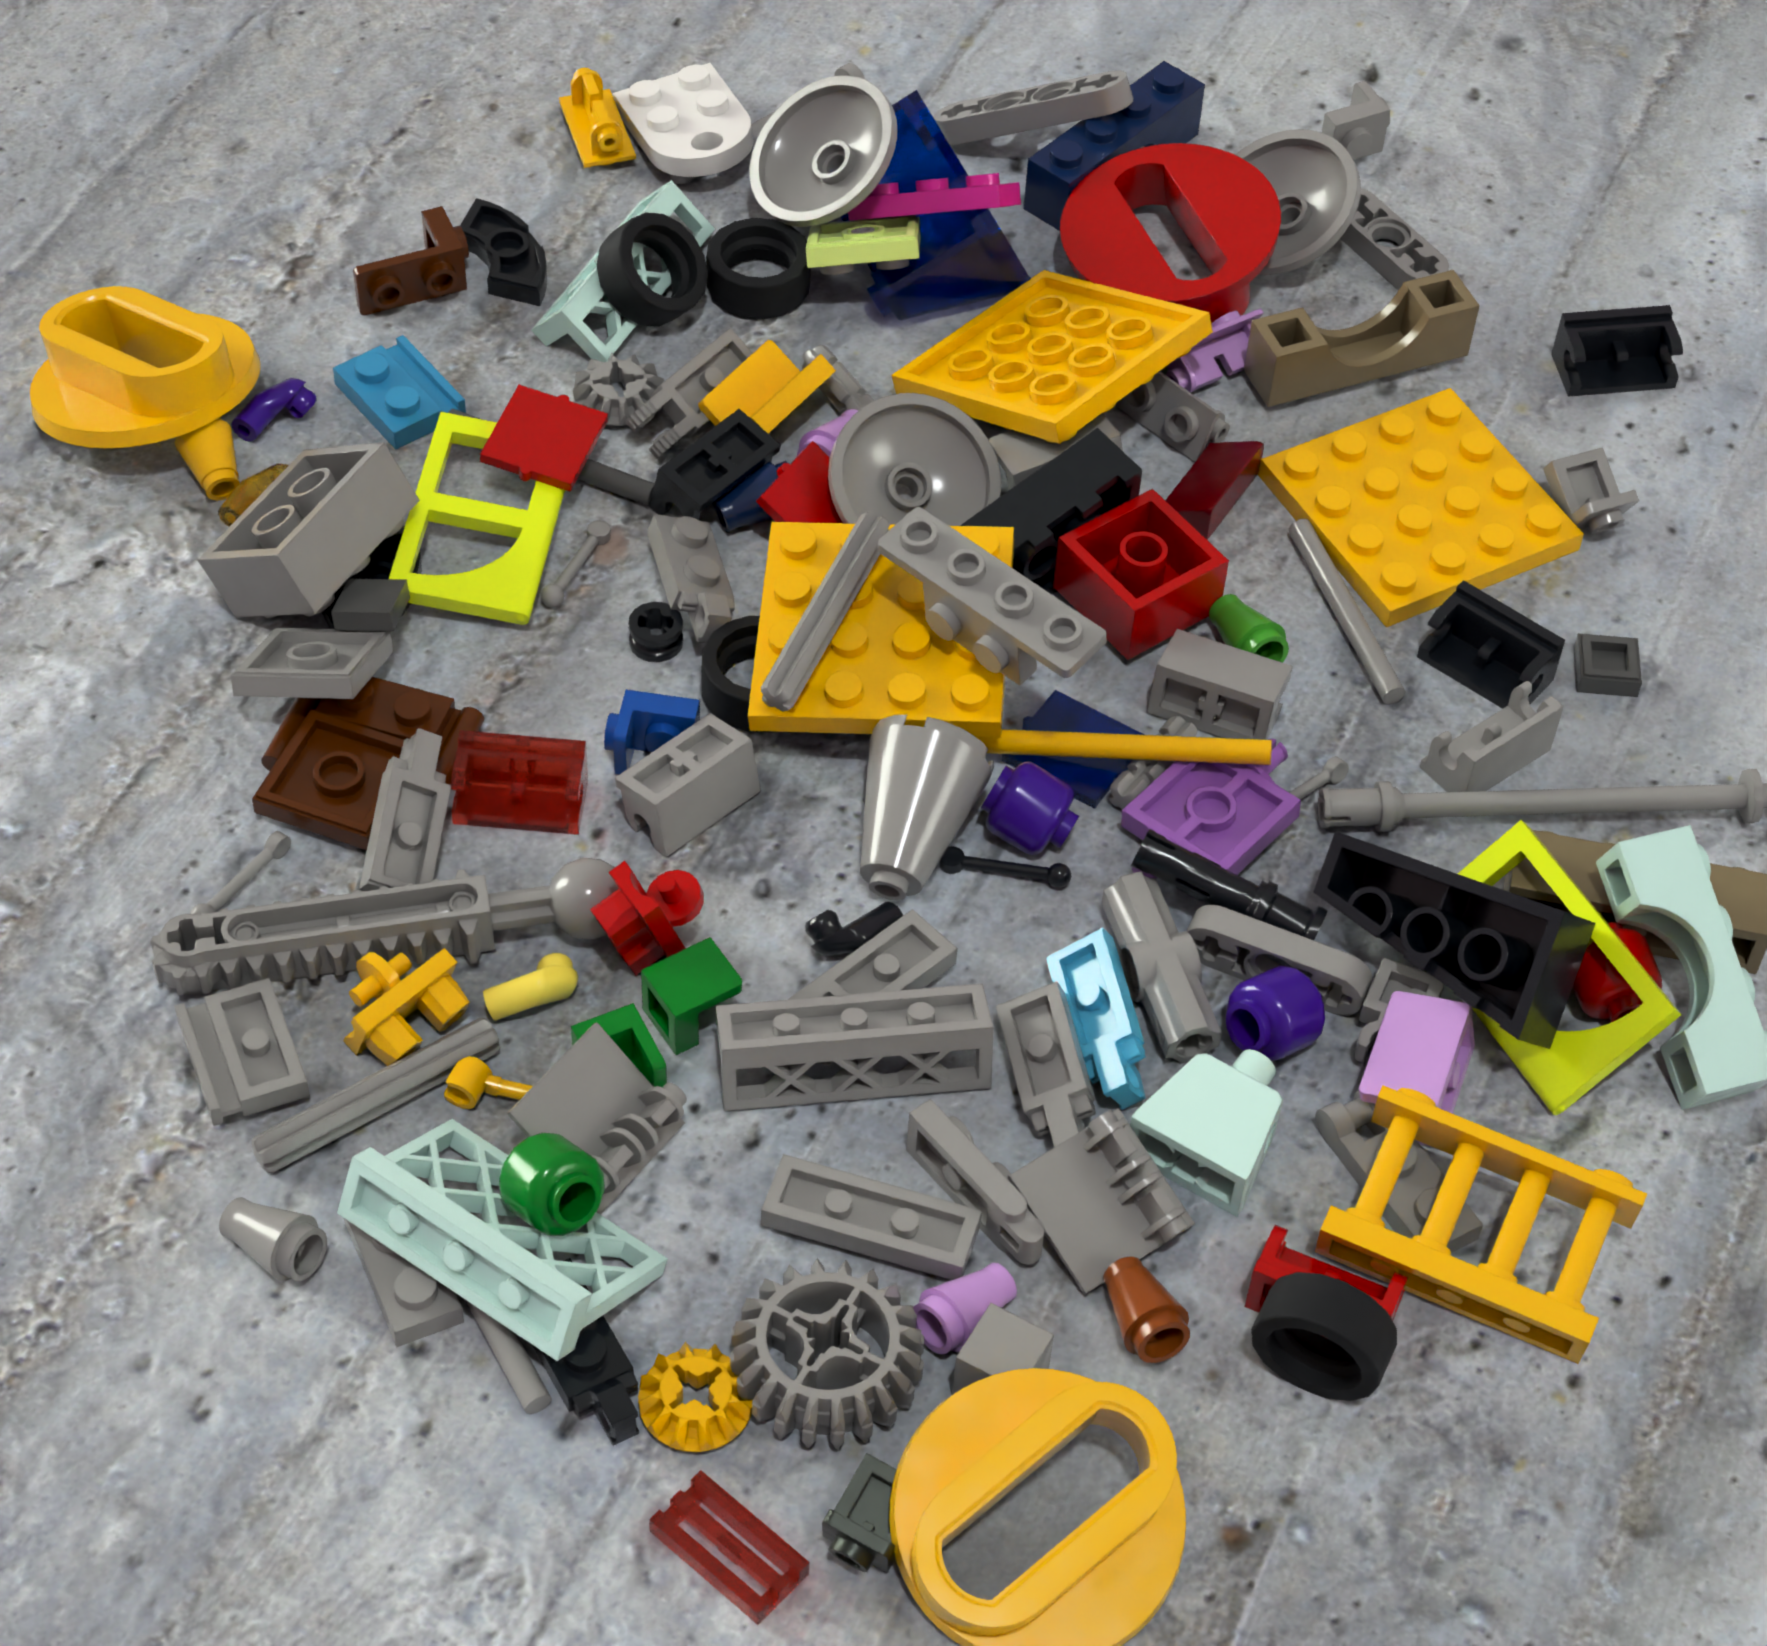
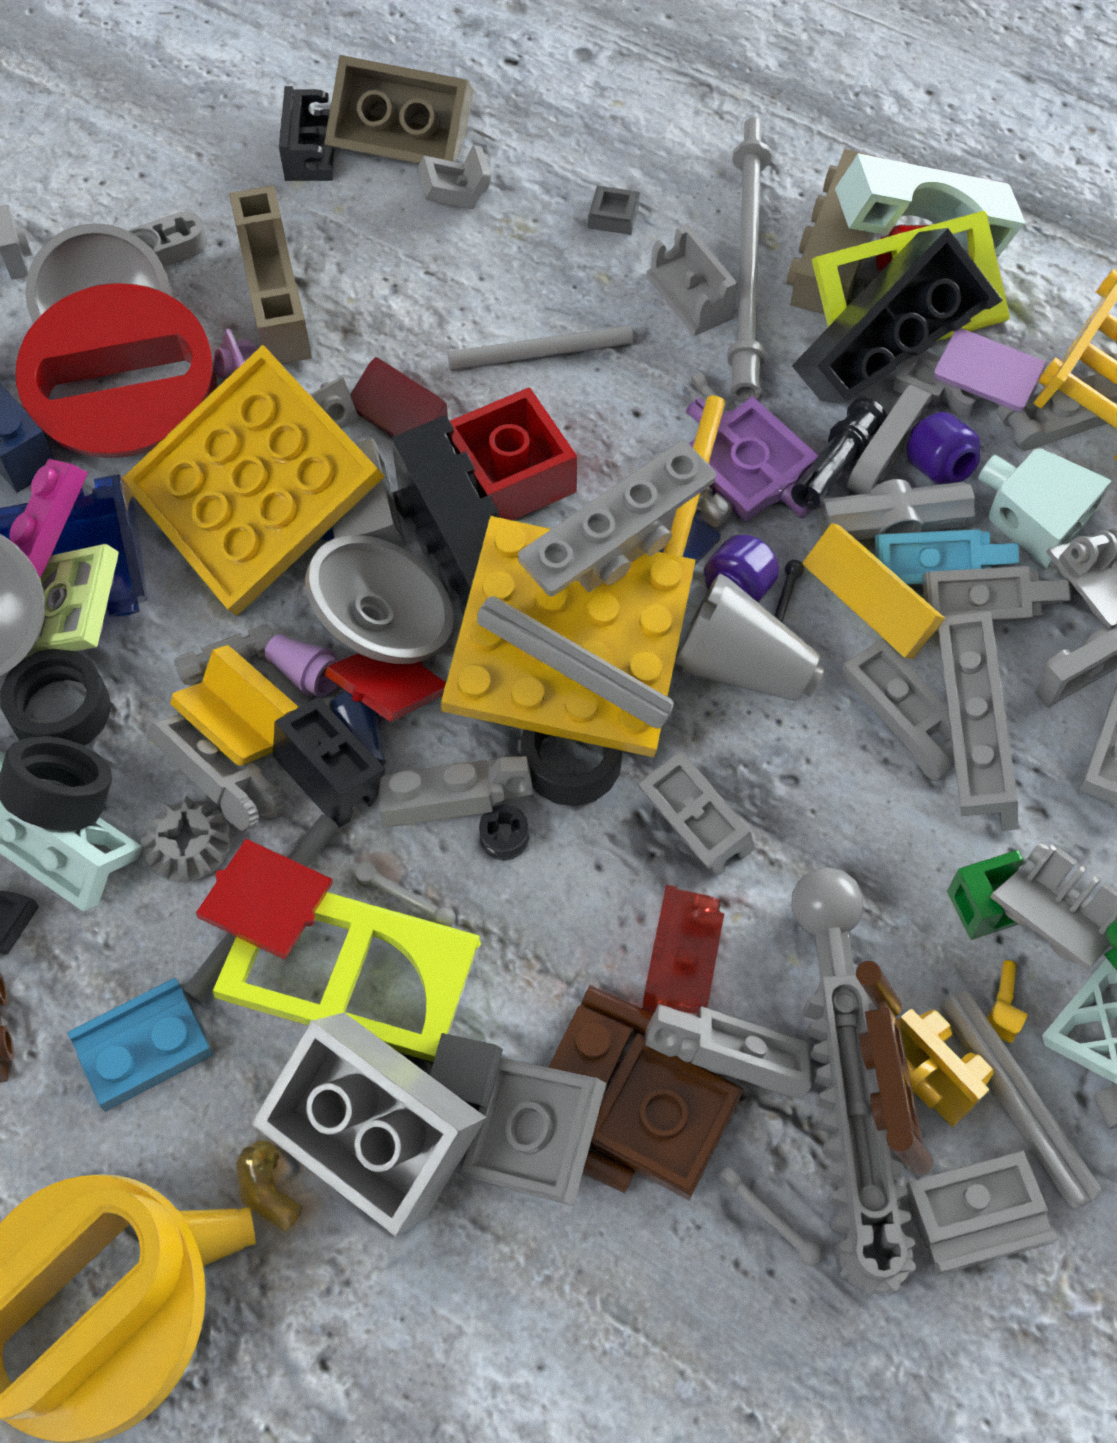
camera: 80 degrees left, 10 degrees up
dark purple arm [231,378,317,442] -> none
light yellow arm [483,953,578,1021] -> none
red hips [590,861,704,975] -> none
blue bracket [604,689,700,775] -> none
green panel [641,937,742,1055] -> none
black arm [805,902,903,956] -> none
light grey hinge [1147,629,1293,740] -> none
bright green cone [1209,594,1289,663] -> none
yellow plate [1258,388,1584,628] -> none
black hinge [1417,580,1565,709] -> none
none -> dark tan slope [324,55,474,164]
none -> yellow tile [802,523,945,659]
none -> reddish brown plate [856,961,933,1175]

